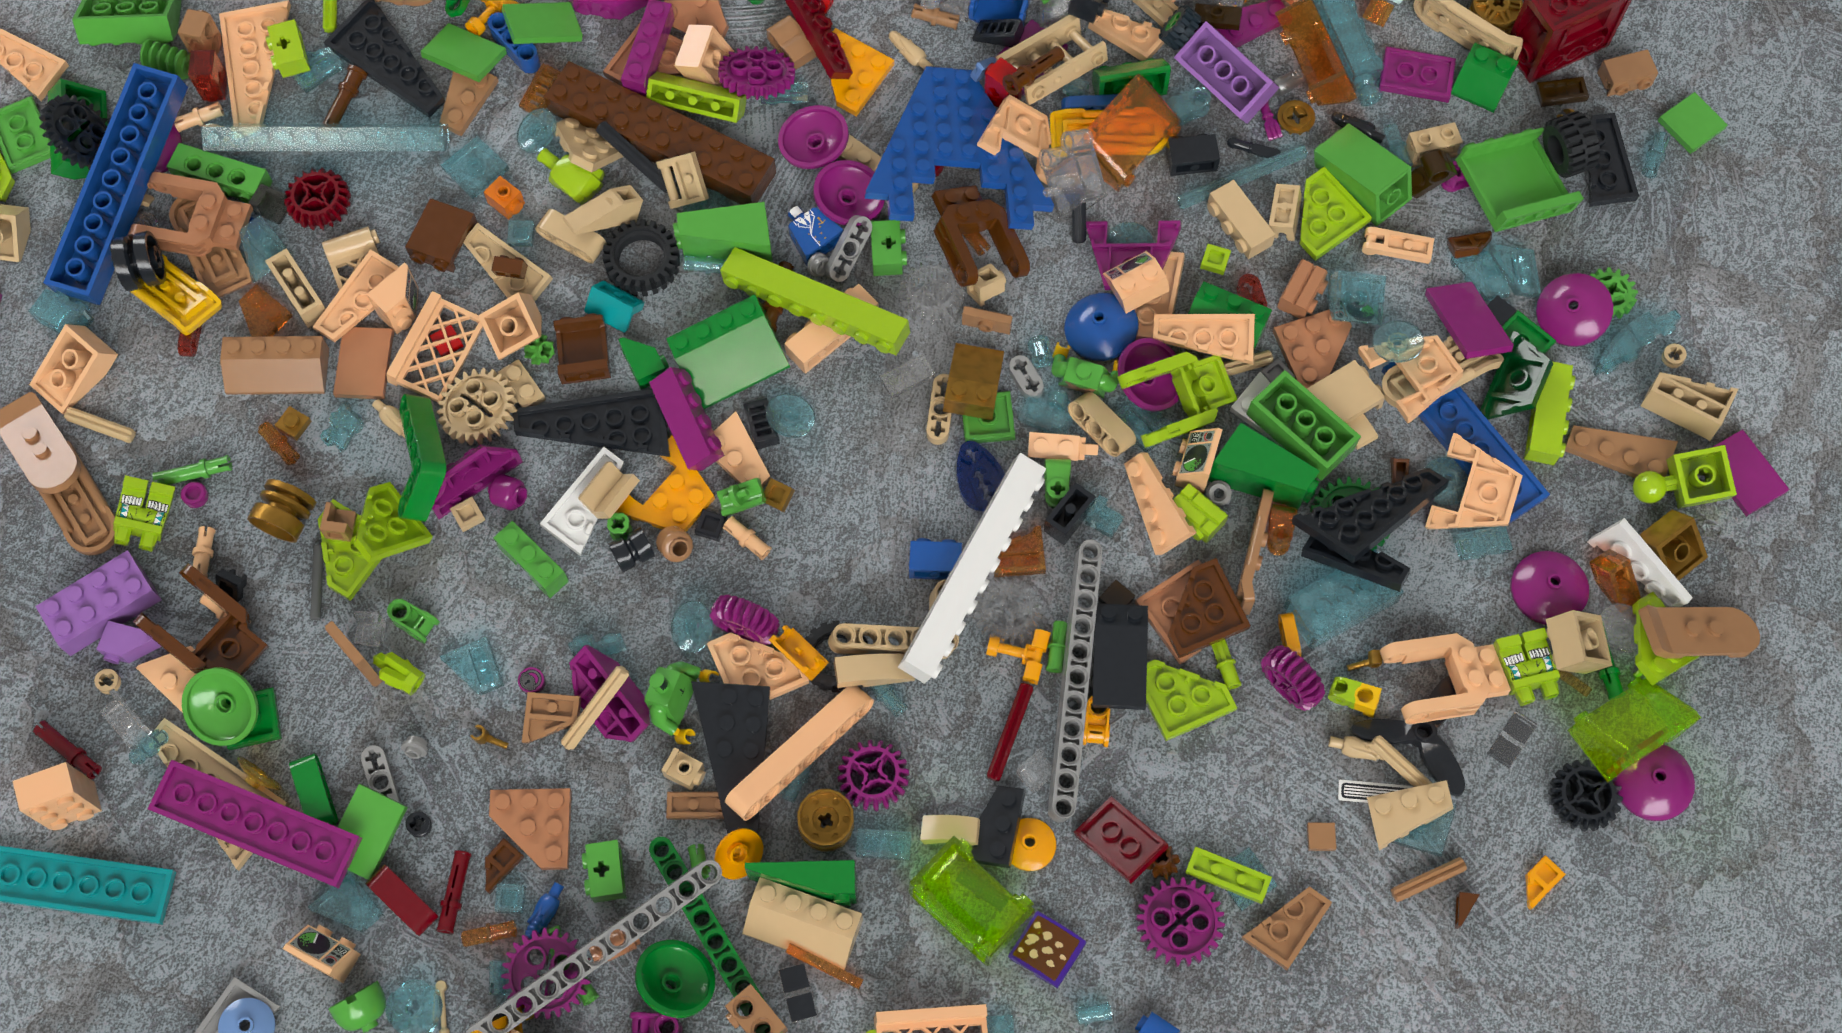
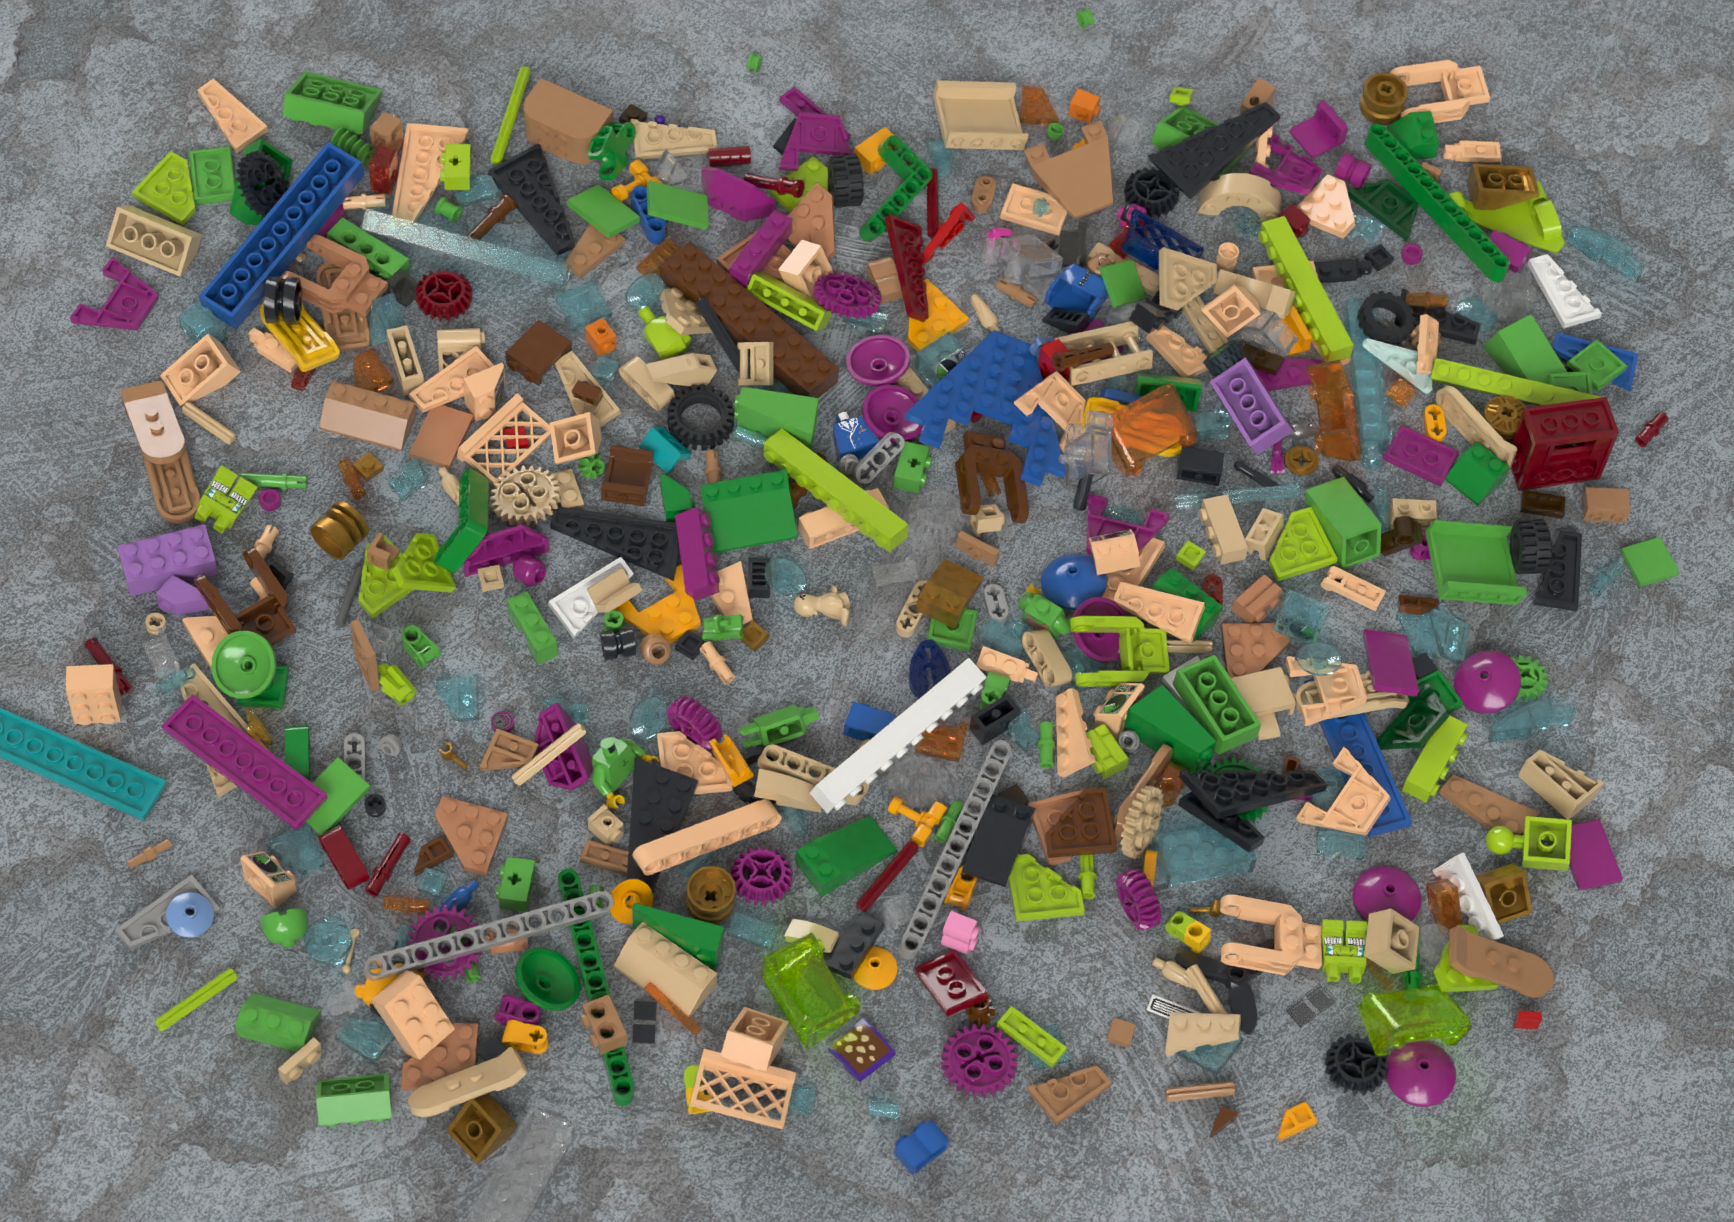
camera: 10 degrees right, 10 degrees down
clear light blue bush [1028,335,1054,369] -> none
tan bush [1661,343,1687,368] -> none
none -> medium nougat bar [126,838,172,869]
none -> light nougat hinge [248,327,298,373]
none -> bright green bush [435,197,463,223]
none -> medium nougat pin [705,450,722,484]
none -> light nougat brick [721,1007,789,1071]
none -> bright green hinge [740,704,819,748]
none -> tan animal [794,585,850,626]
none -> green slope [795,816,897,897]
none -> clear light blue slope [915,332,967,387]
none -> bright pink brick [941,911,980,955]
none -> bright green pin [1037,721,1055,768]
none -> tan gear [1120,785,1164,859]
none -> light orange beam [1423,404,1447,443]
none -> red tile [1514,1010,1542,1030]

